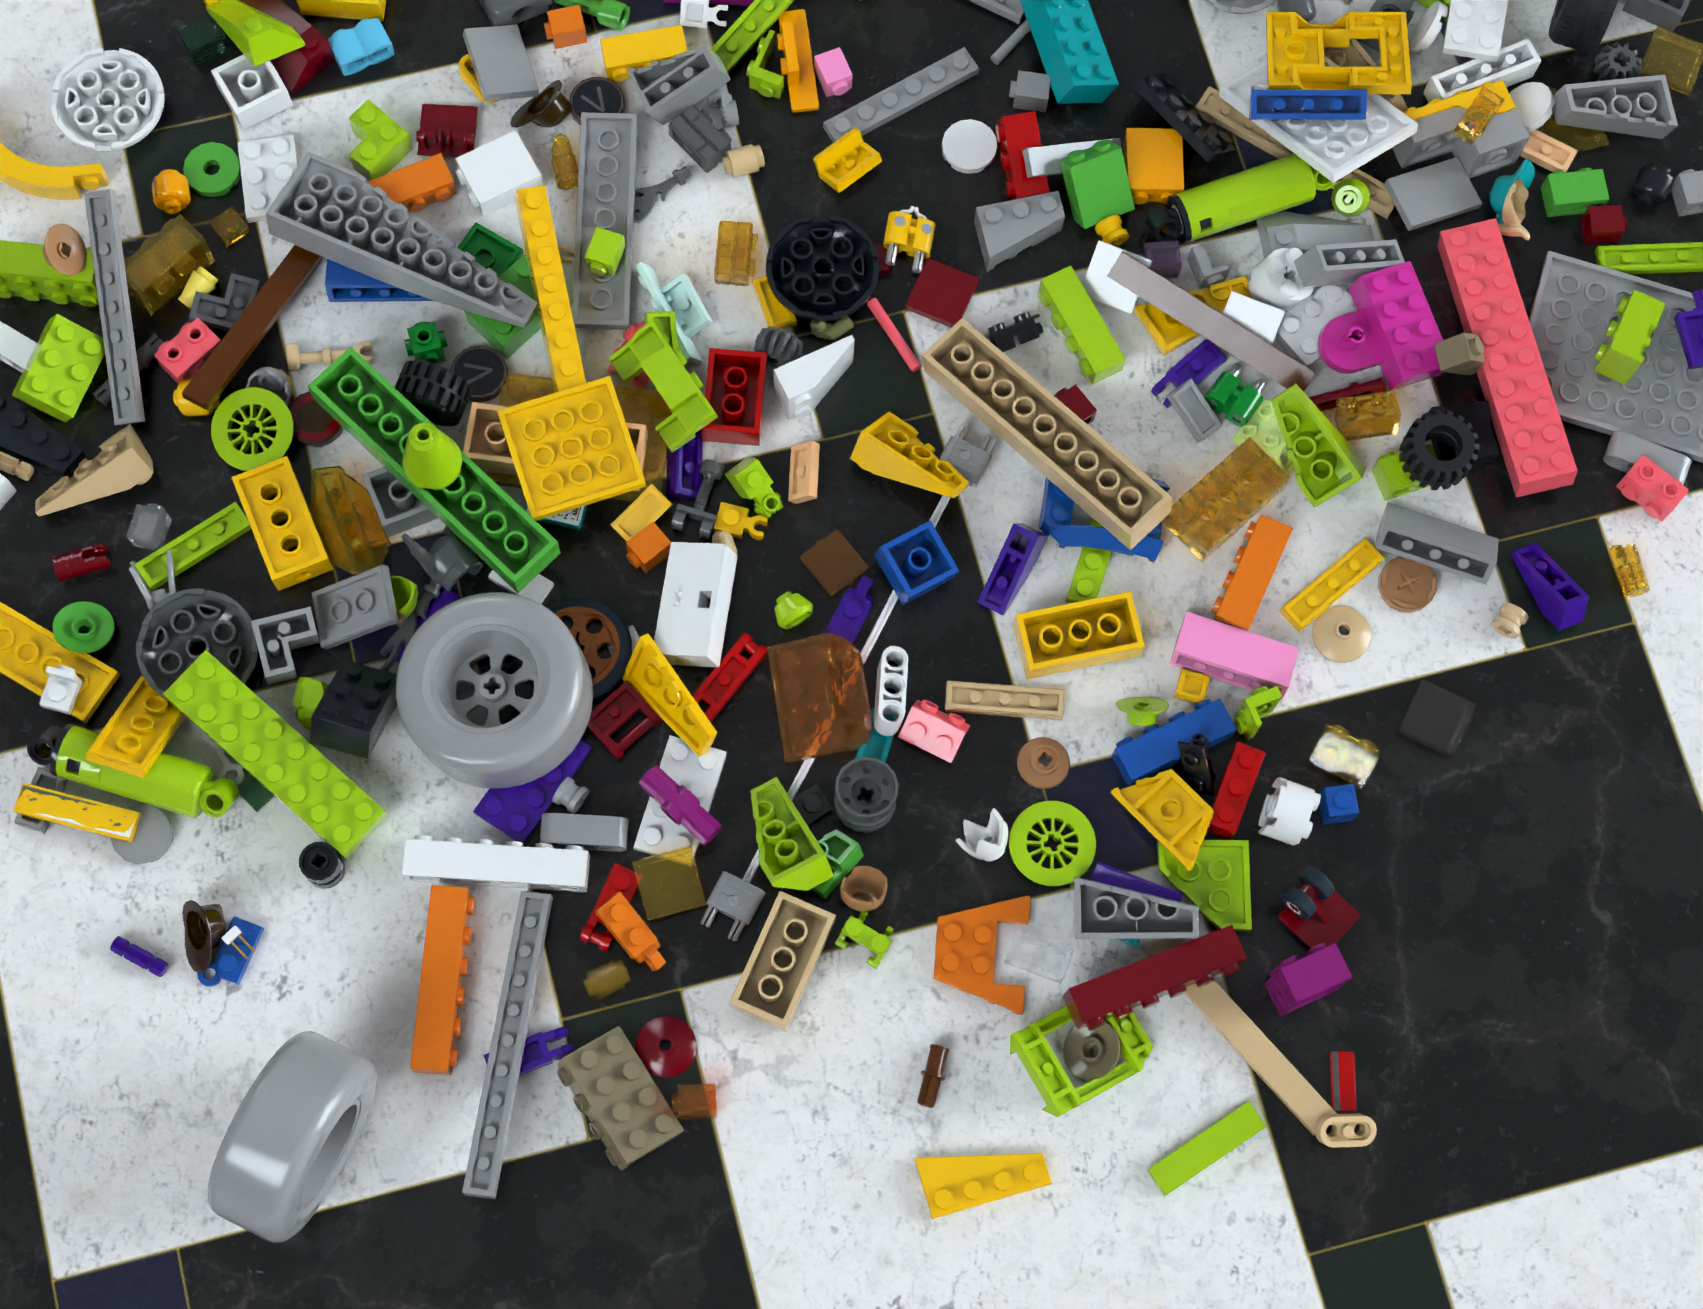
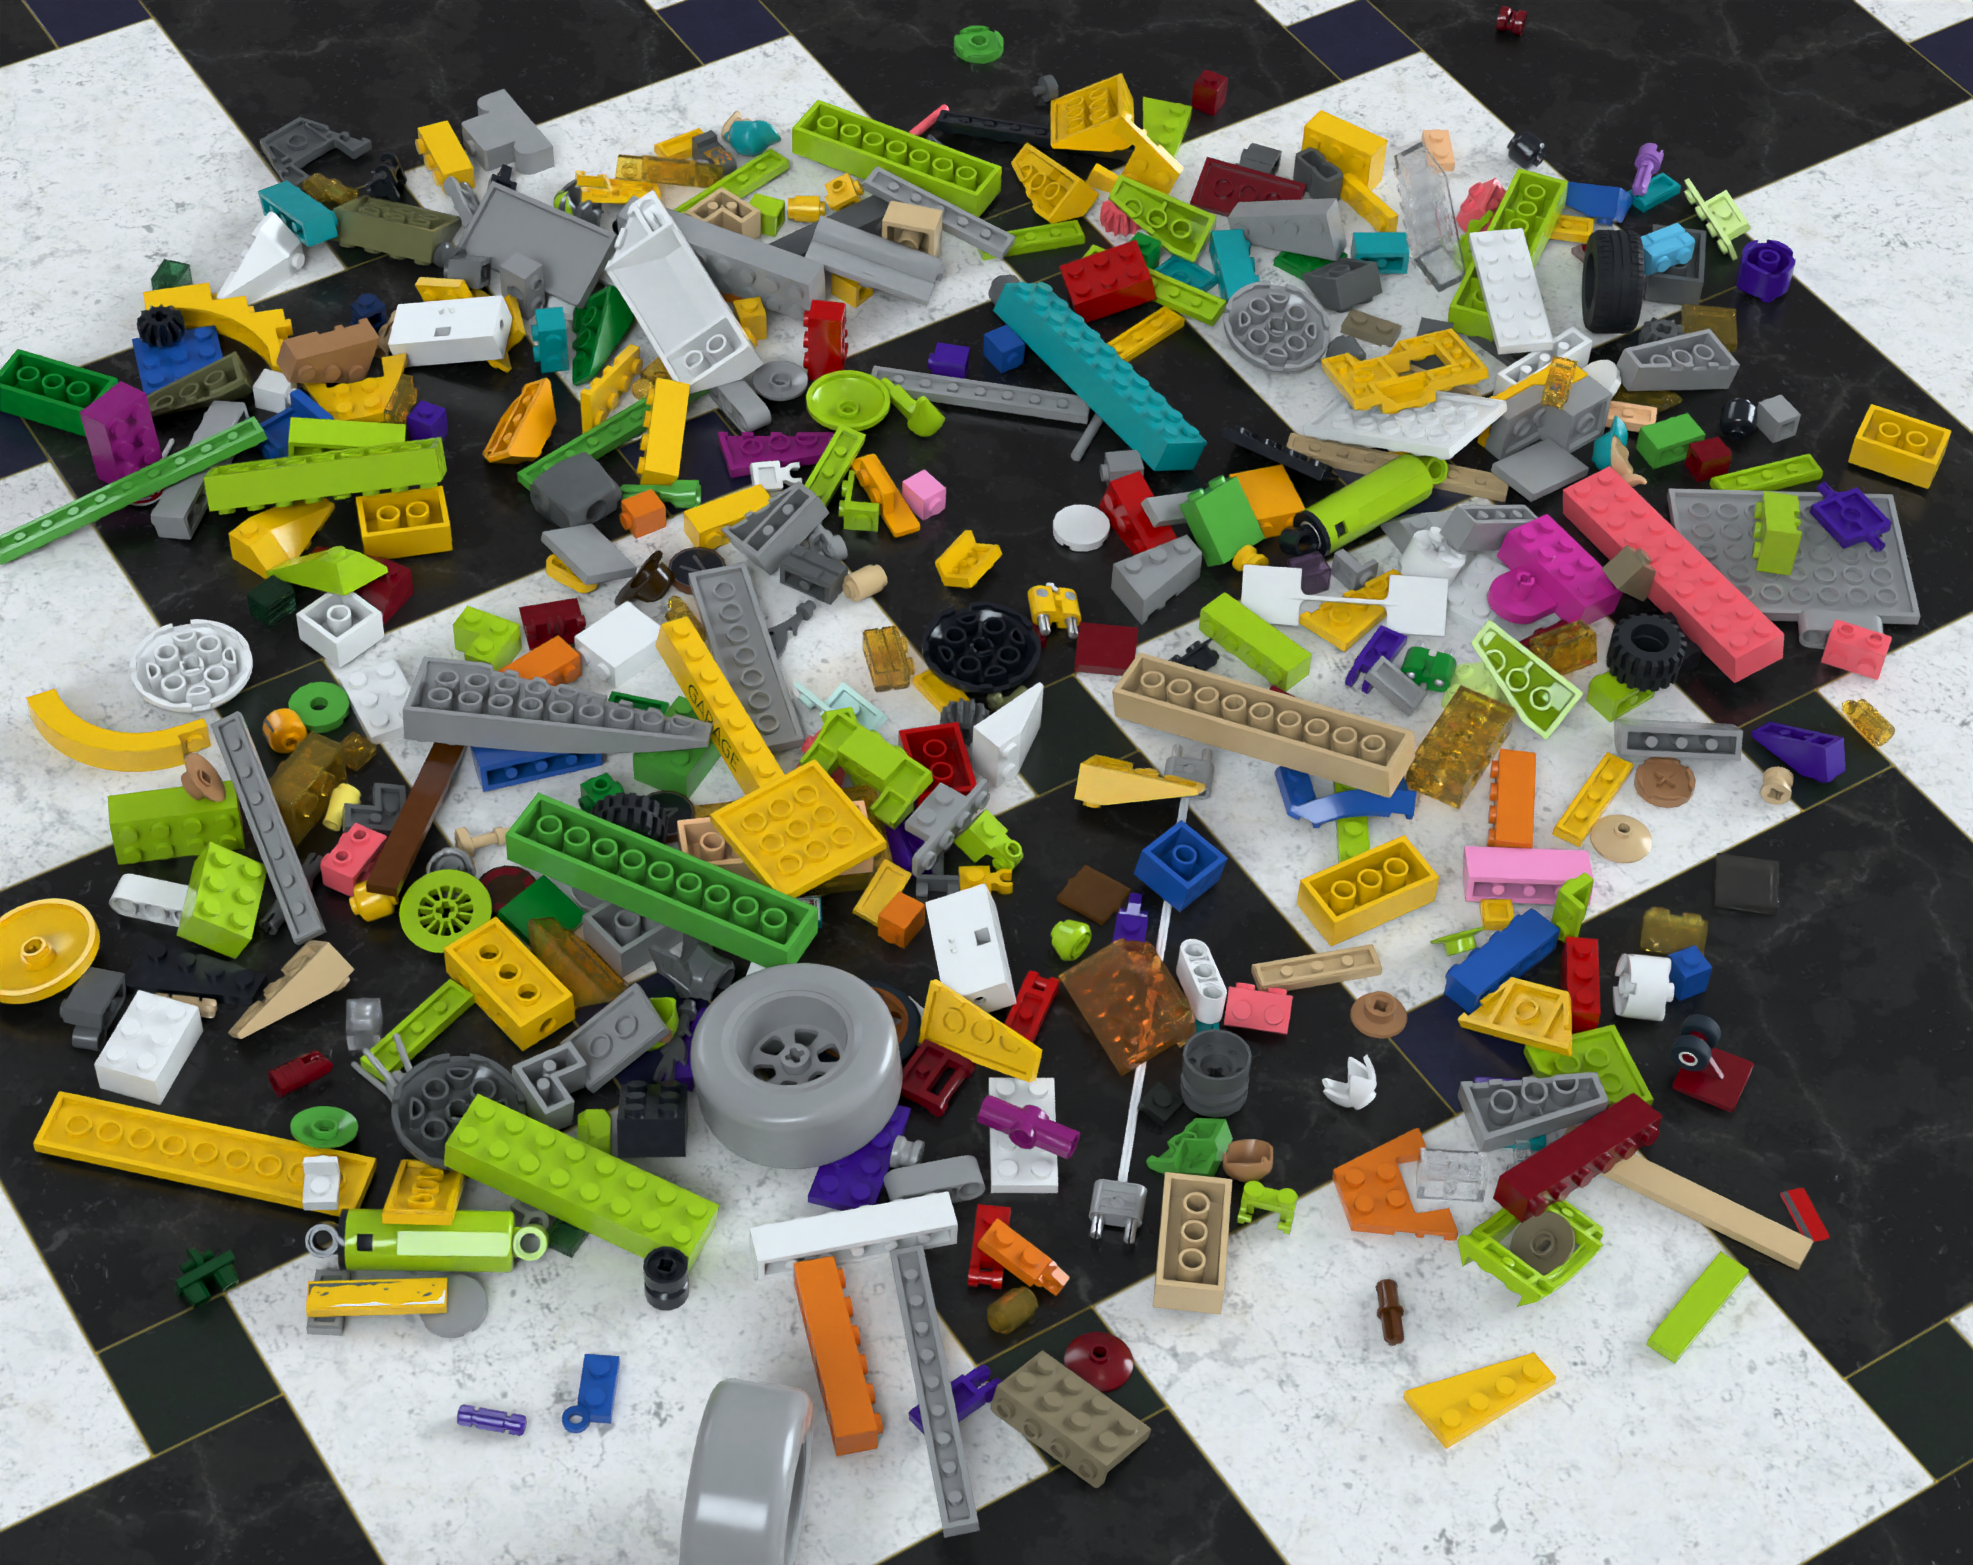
camera: 15 degrees left, 25 degrees down
dark brown piece [182,900,226,973] -> none
white piece [222,926,255,959] -> none
medium azure brick [327,18,394,76] -> none
lime cone [402,423,462,490] -> none
lime brick [585,227,626,276] -> none
clear yellow tile [632,845,706,921] -> none
clear orange brick [672,1084,717,1120] -> none
lime wedge [750,777,834,891] -> none
light nougat plate [788,441,820,504] -> none
light grey plate [823,47,979,143] -> none
coral bar [867,298,921,372] -> none
dark purple slope [977,523,1048,615] -> none
lime piece [1009,801,1096,886] -> none
tile [1107,251,1316,392] -> none
black hinge [1178,734,1216,796] -> none
blue brick [1249,90,1367,120] -> none
magenta brick [1264,942,1352,1016] -> none
tan plate [1315,1113,1377,1148] -> none
lime cone [1331,178,1370,217] -> none
white tile [1409,1,1448,55] -> none
none -> green tile [497,875,585,958]
none -> light grey bracket [905,778,990,878]

